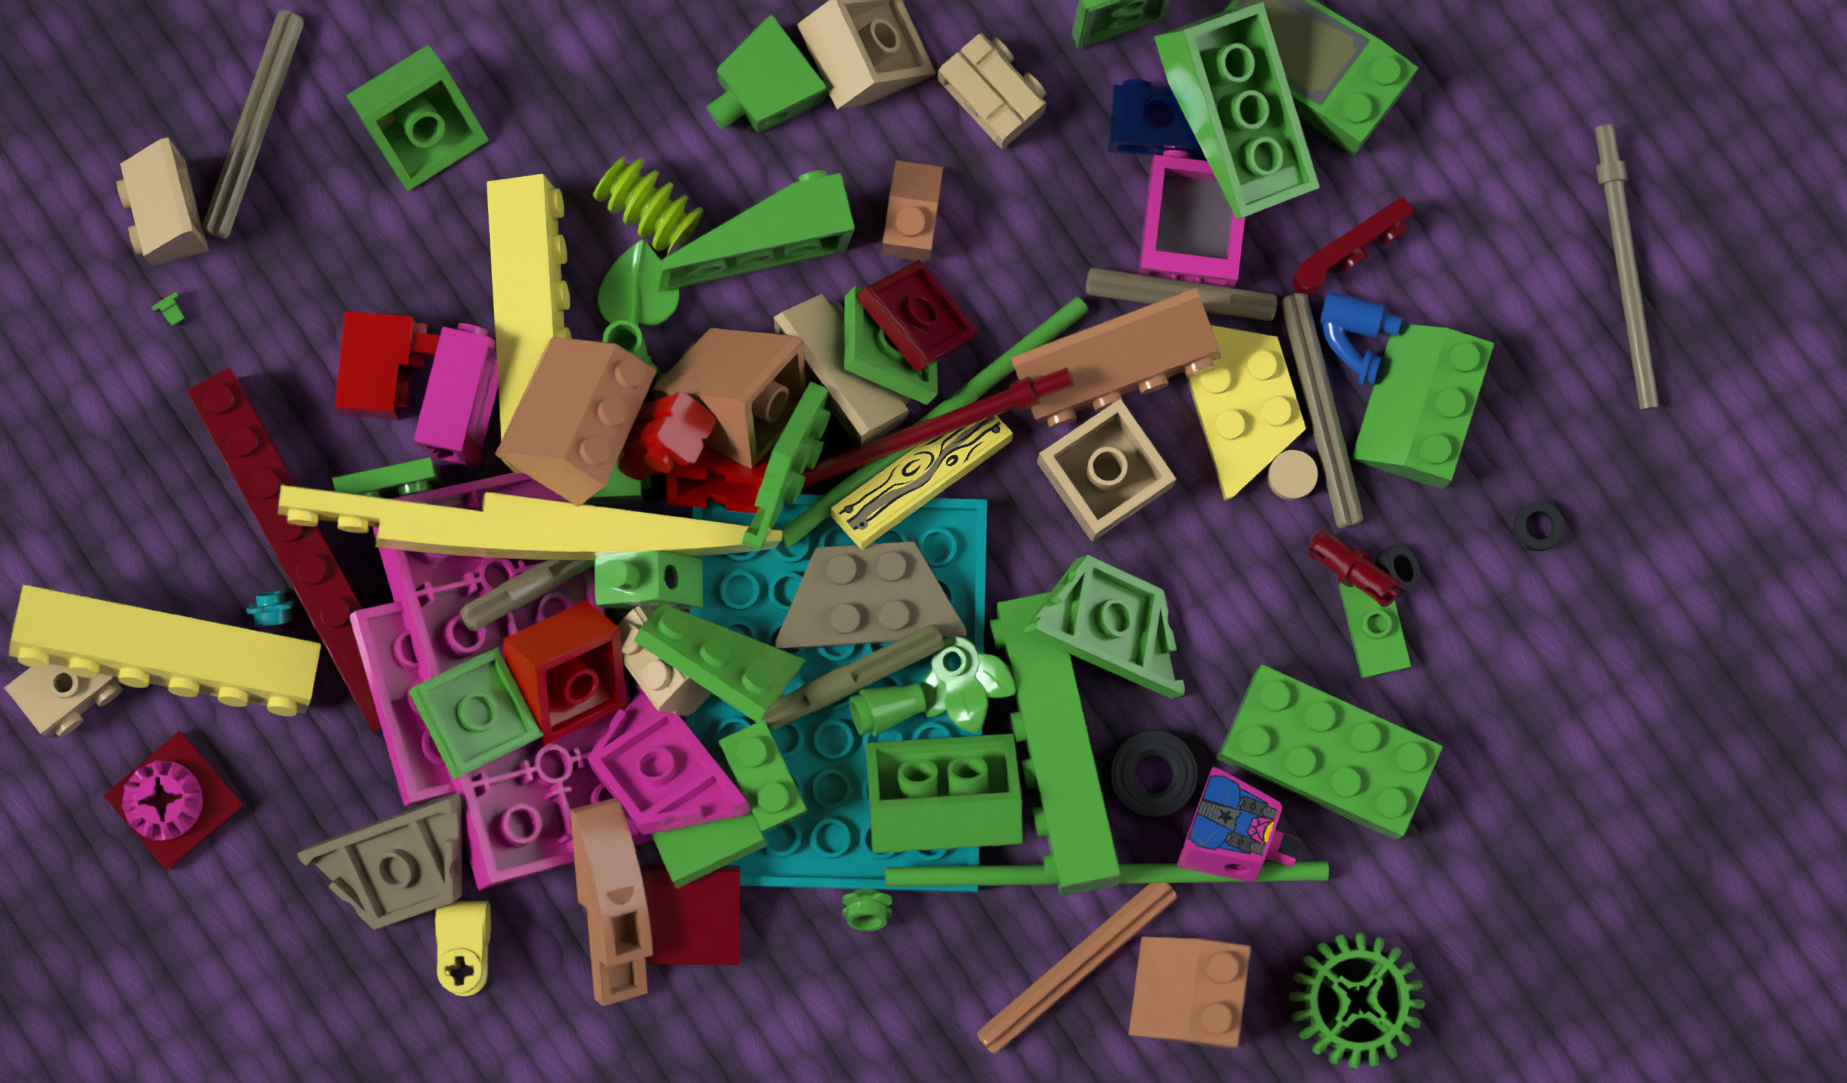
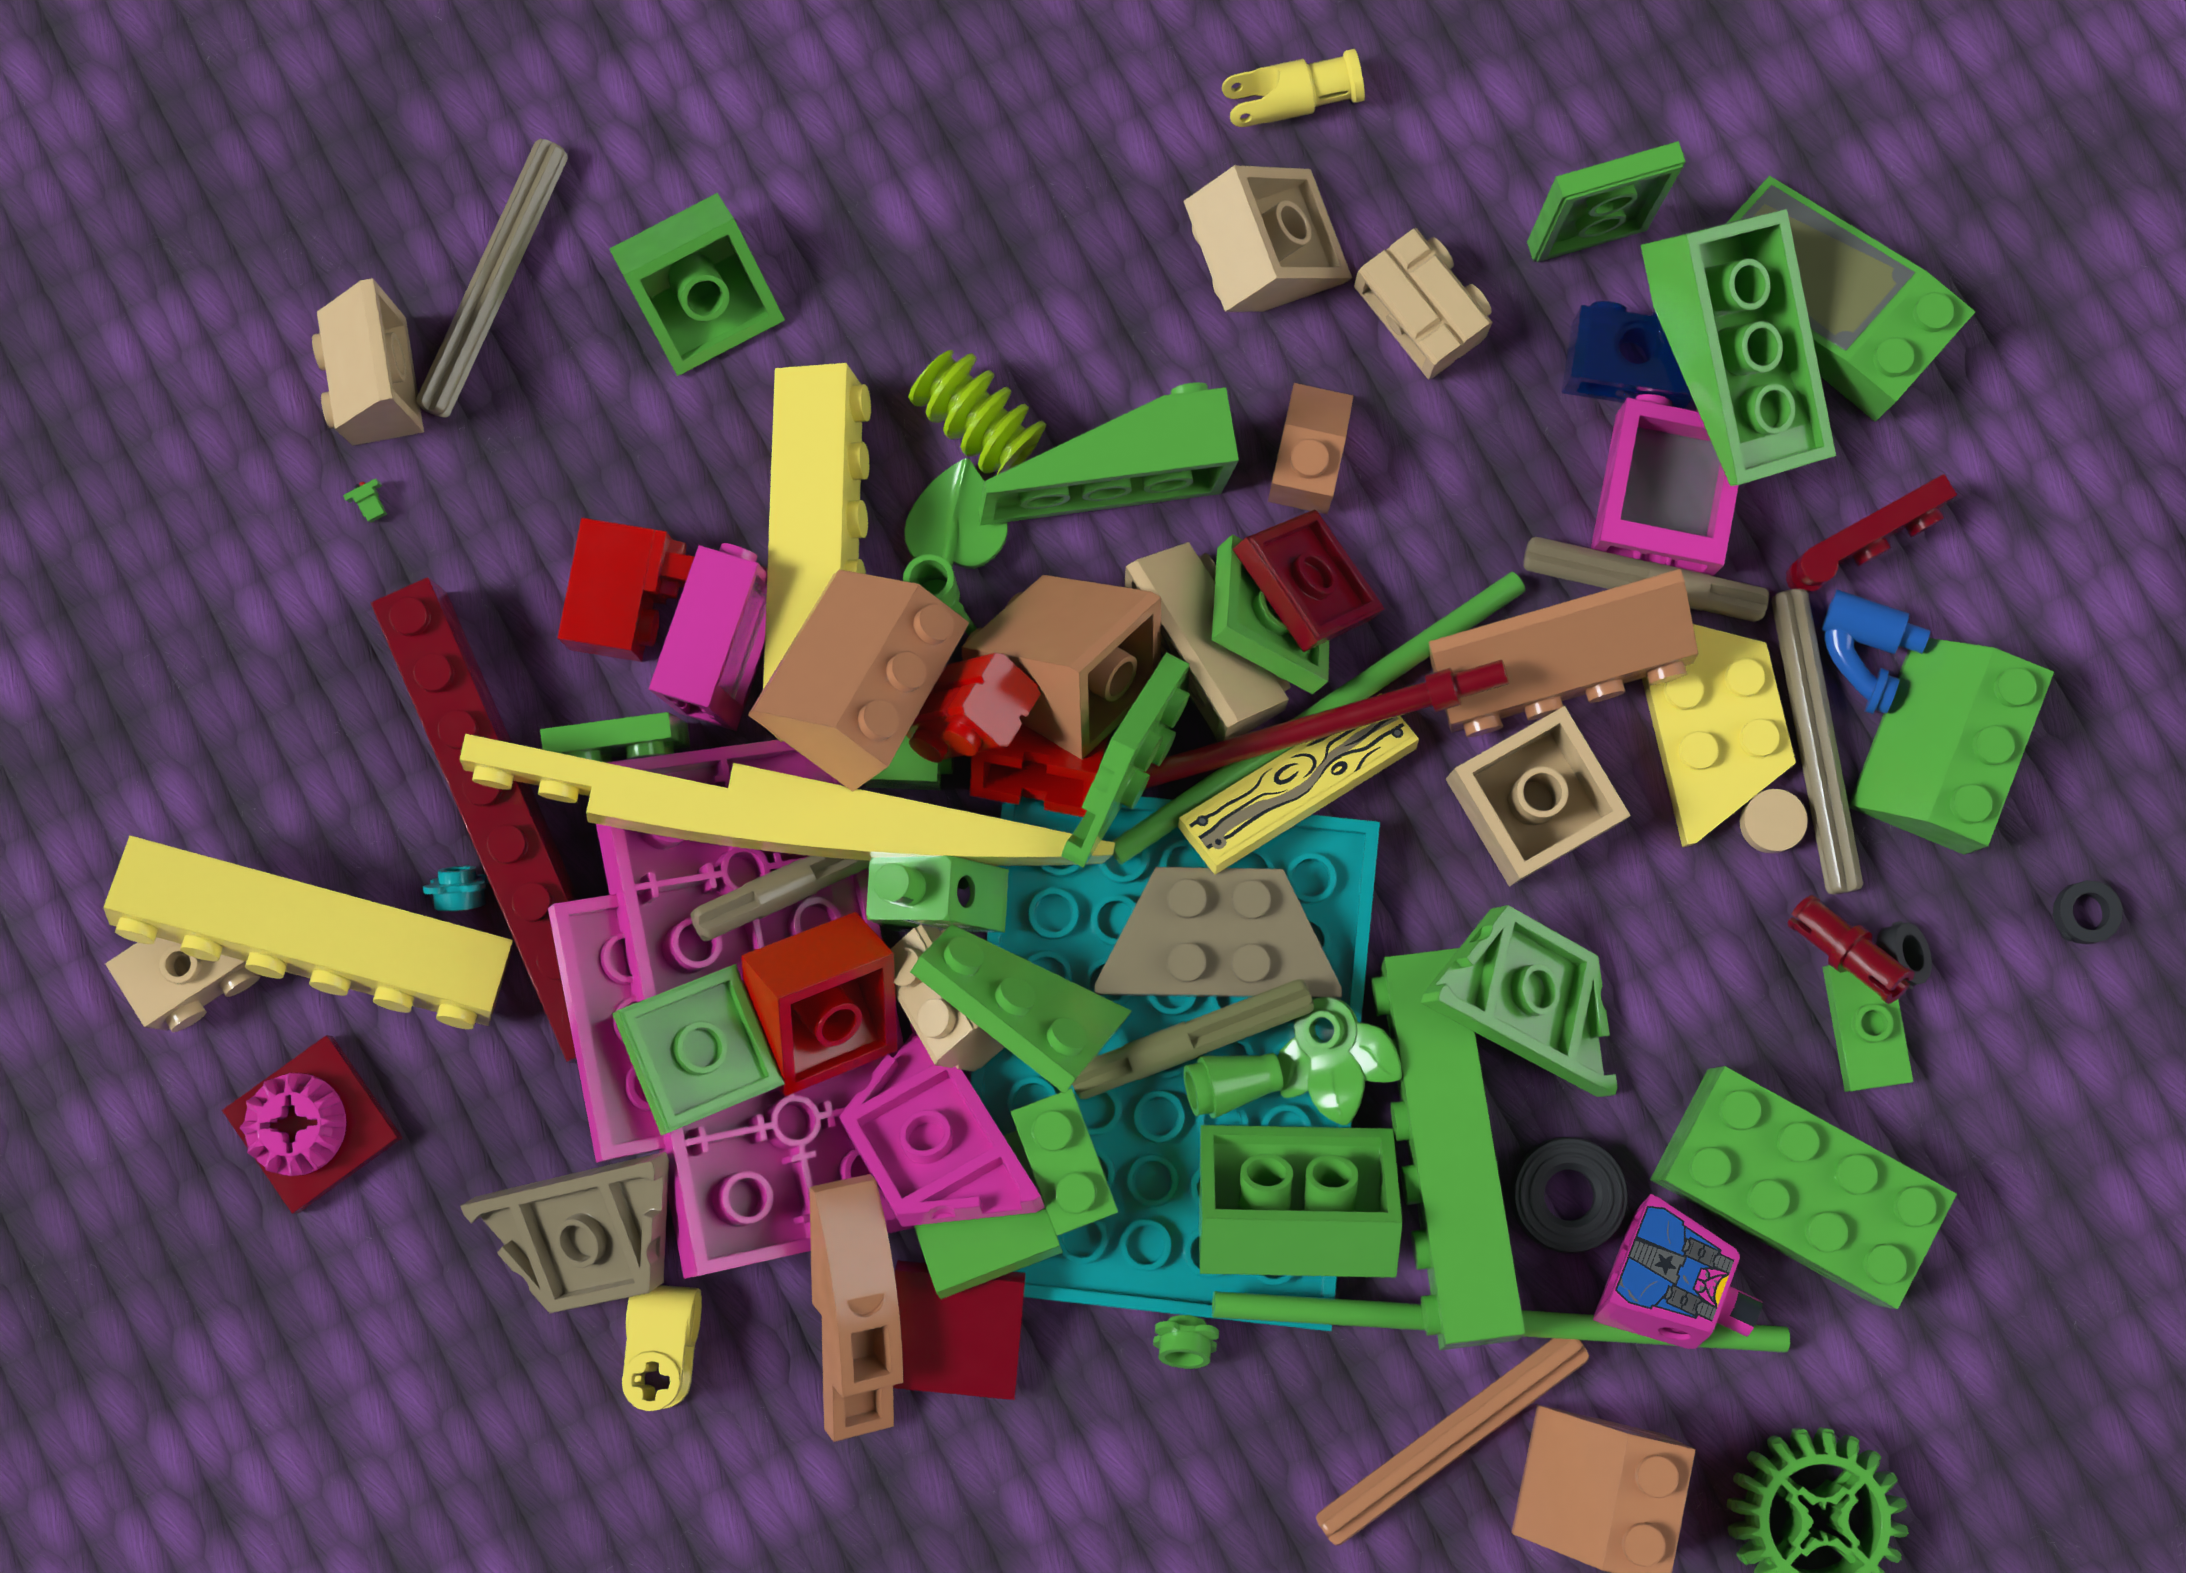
camera: 15 degrees right, 0 degrees up
bright green torso [706,15,827,133] -> none

